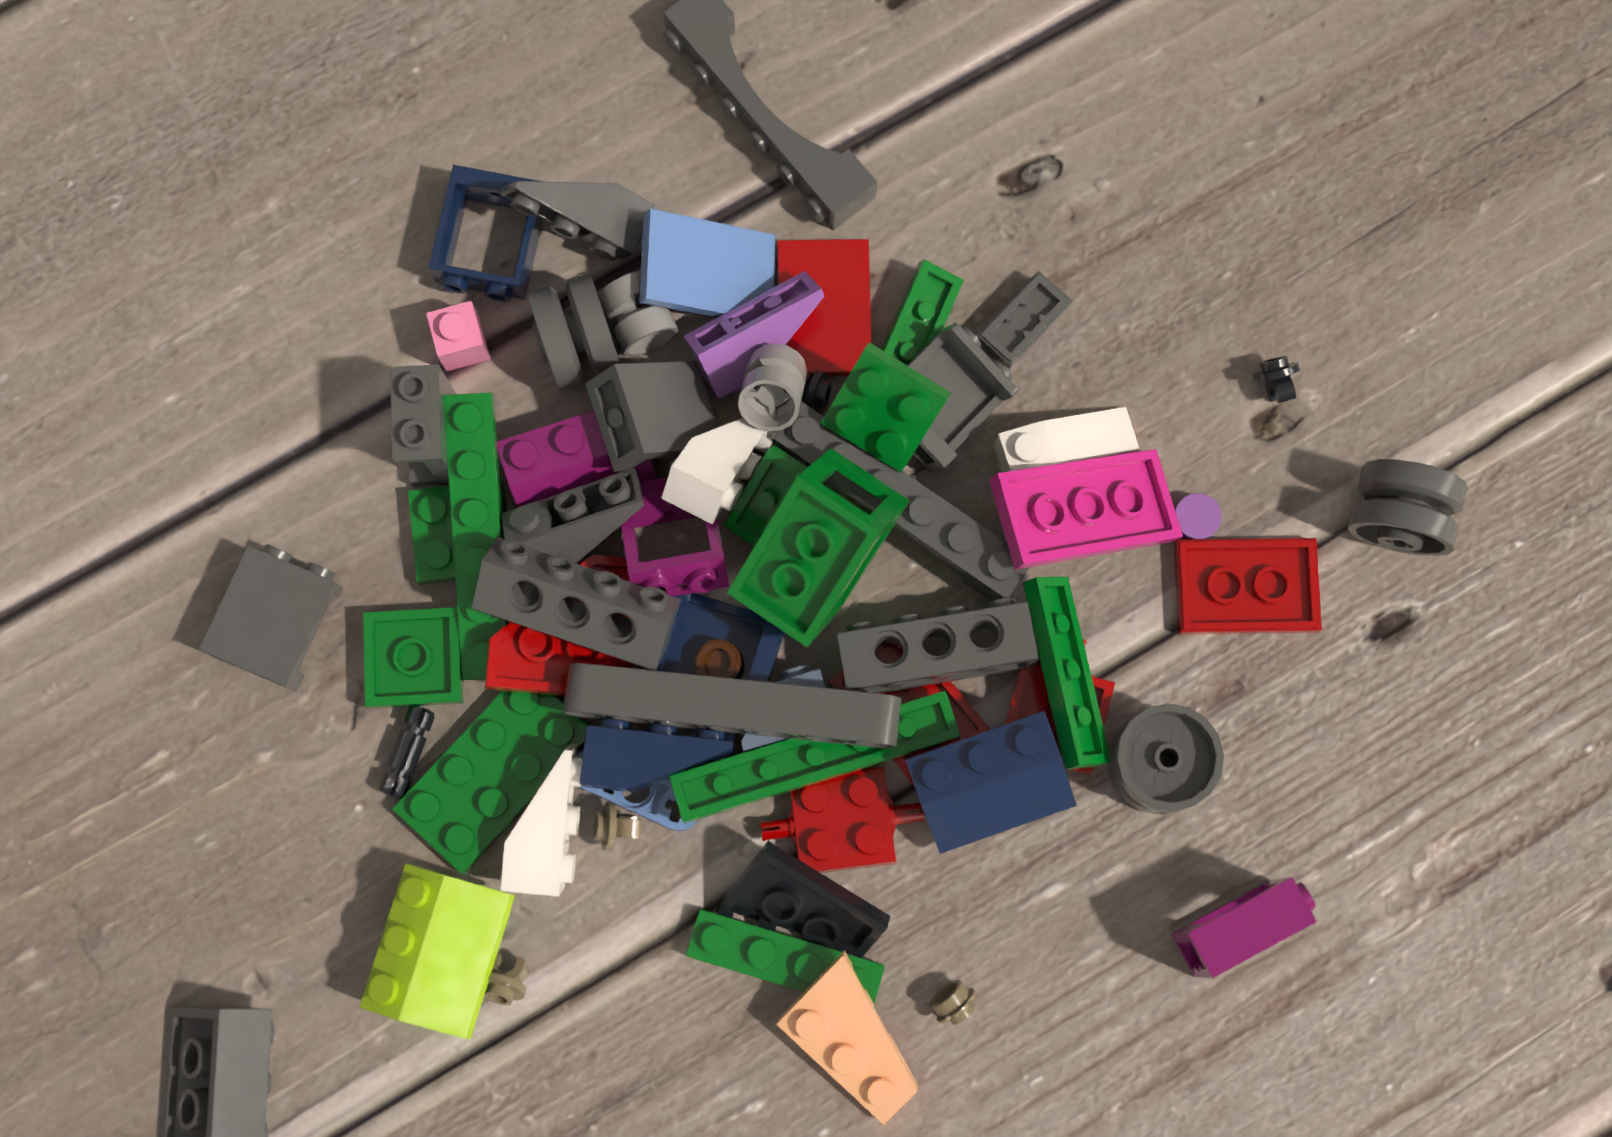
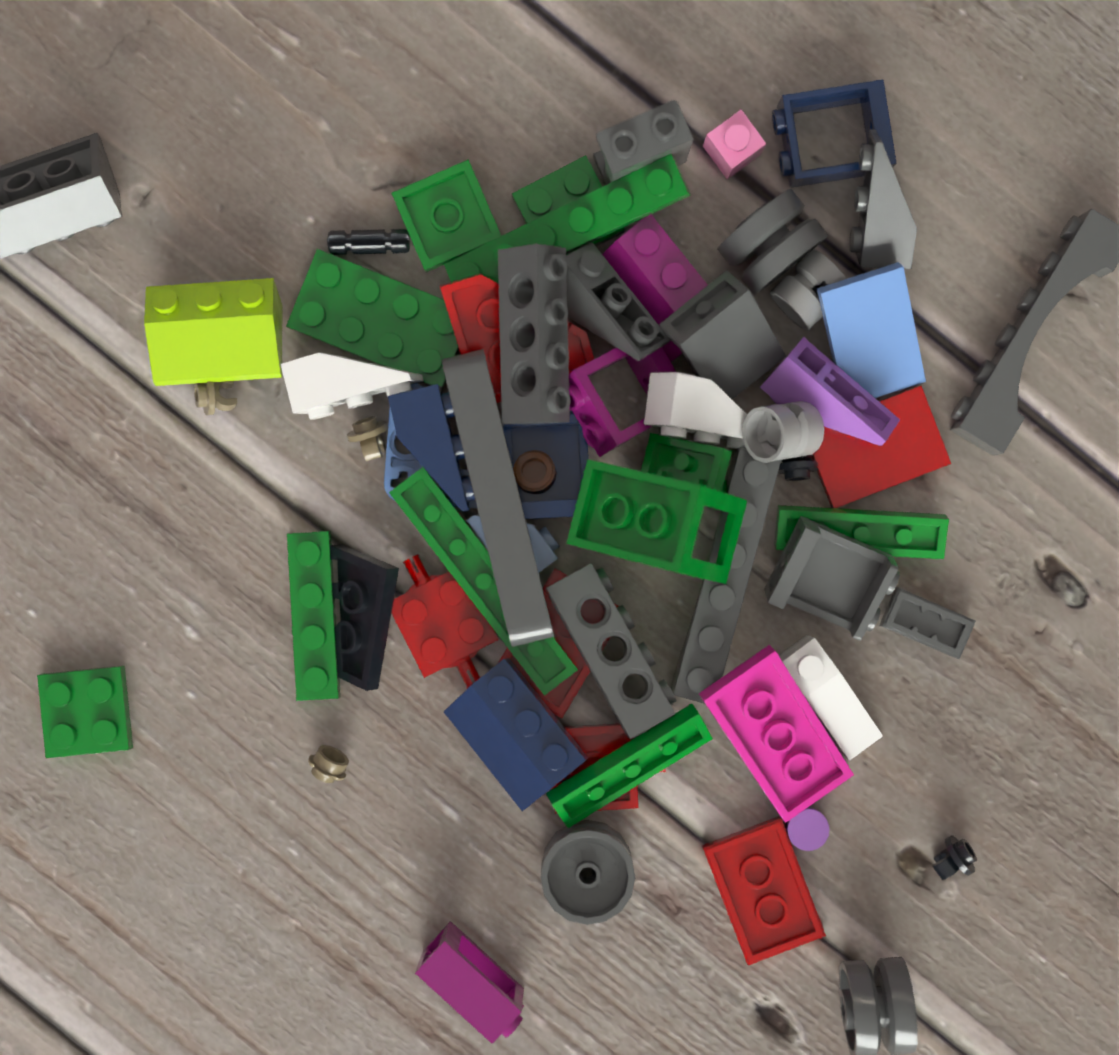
camera: 75 degrees right, 10 degrees up
dark grey panel [198,544,343,692] -> none
light nougat wing [776,950,918,1125] -> none
green plate [821,342,951,473] -> none

